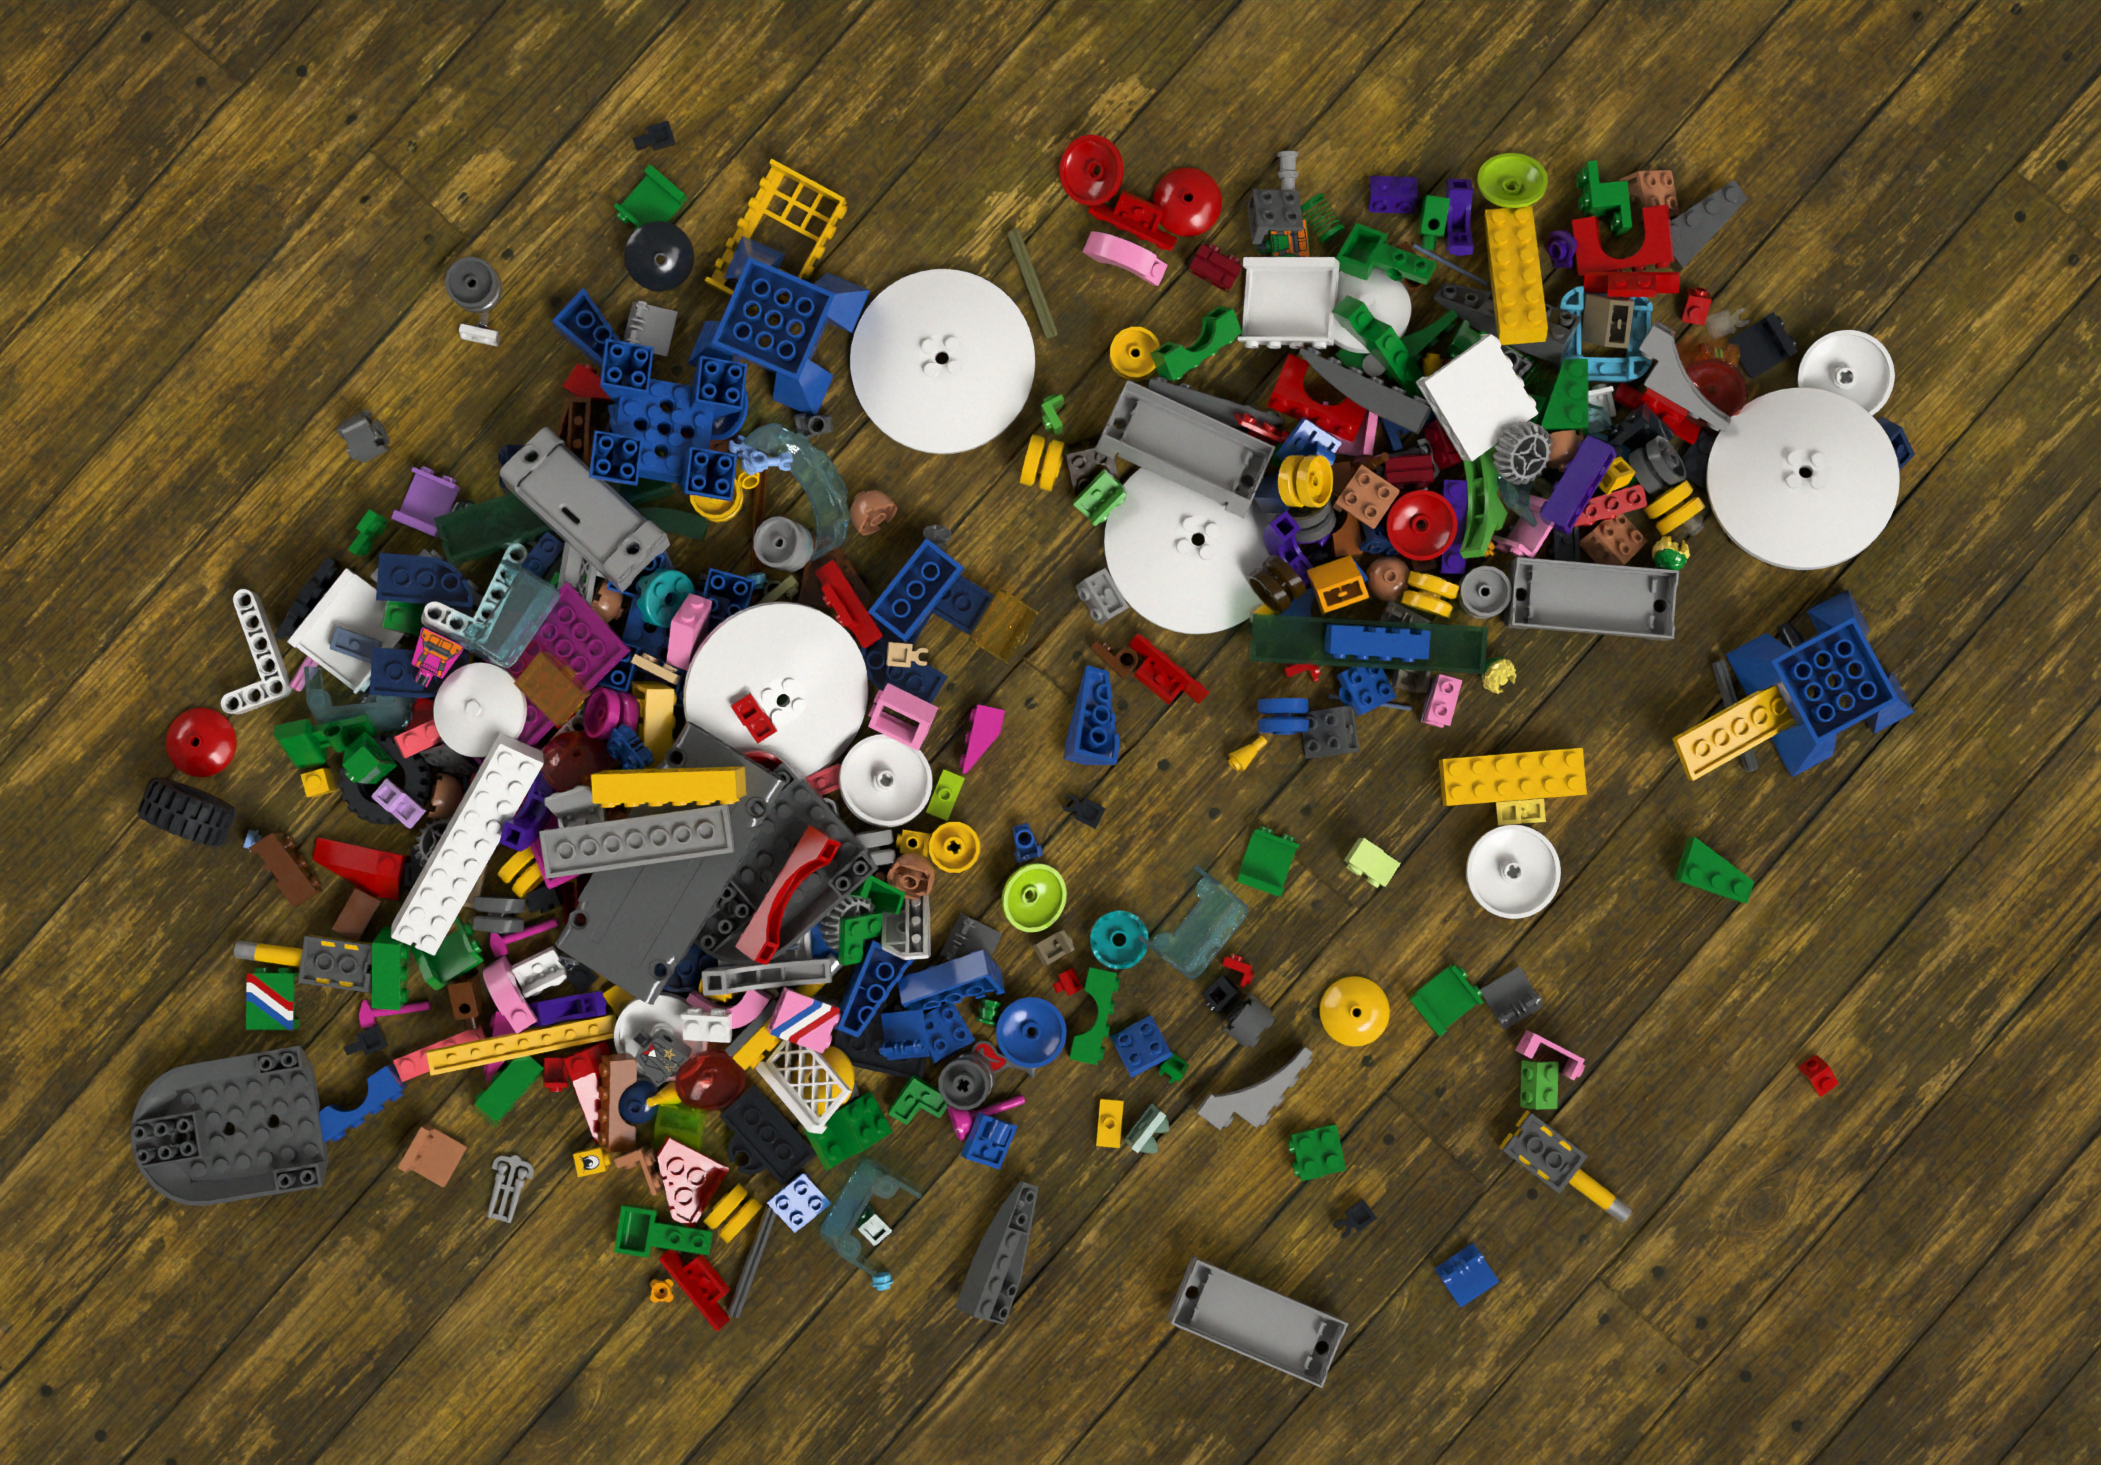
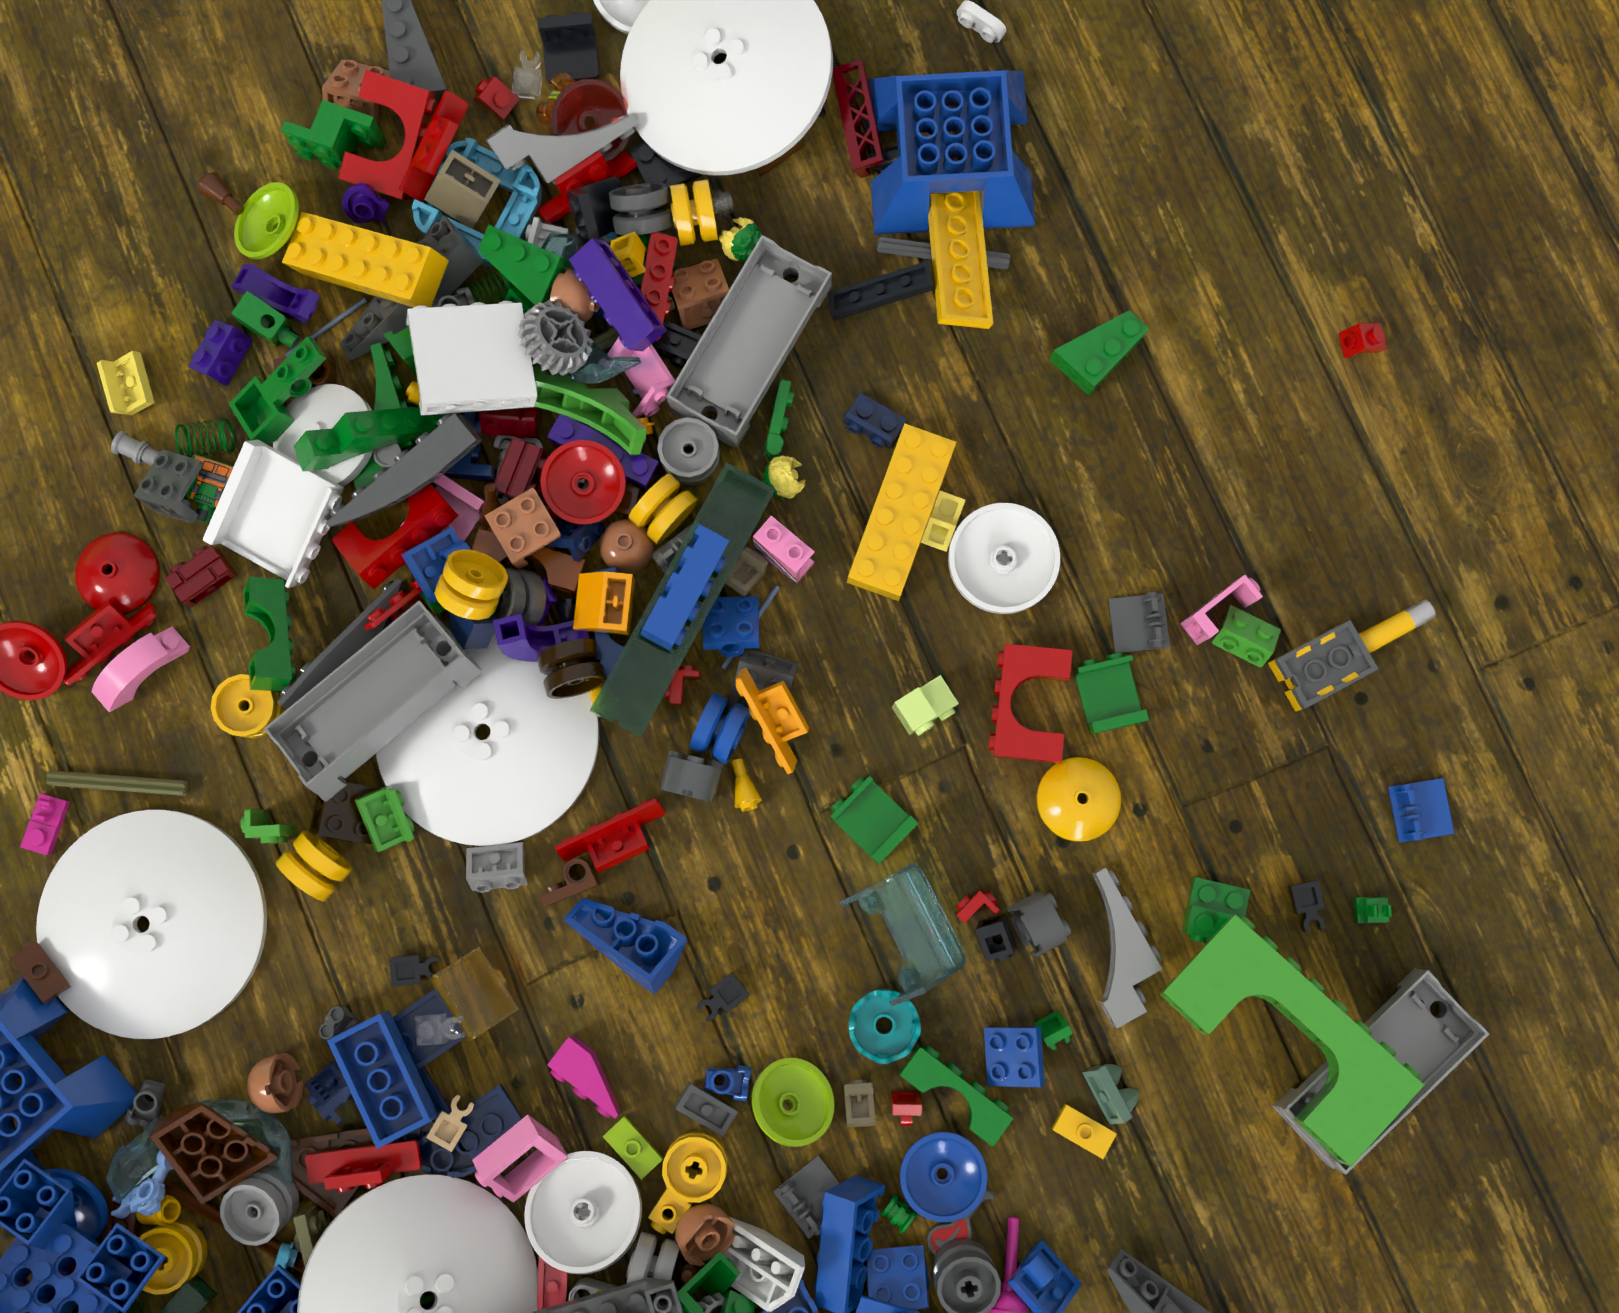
camera: 65 degrees left, 5 degrees down
none -> reddish brown plate [10,941,71,1004]
none -> dark pink plate [20,793,71,855]
none -> light yellow bracket [97,351,155,416]
none -> reddish brown wedge [150,1103,279,1205]
none -> reddish brown cone [198,172,244,215]
none -> dark blue bracket [304,1061,352,1125]
none -> black plate [389,954,441,987]
none -> clear plate [415,1013,465,1046]
none -> dark grey brick [660,750,723,802]
none -> dark grey plate [674,1081,738,1137]
none -> light orange bracket [736,668,809,774]
none -> green hinge [764,380,794,460]
none -> black plate [828,260,936,321]
none -> dark red fence [832,58,885,178]
none -> dark blue bracket [843,393,907,449]
none -> white plate [957,0,1007,43]
none -> red arch [989,644,1073,764]
none -> bright green arch [1159,914,1424,1167]
none -> green piece [1353,897,1392,923]

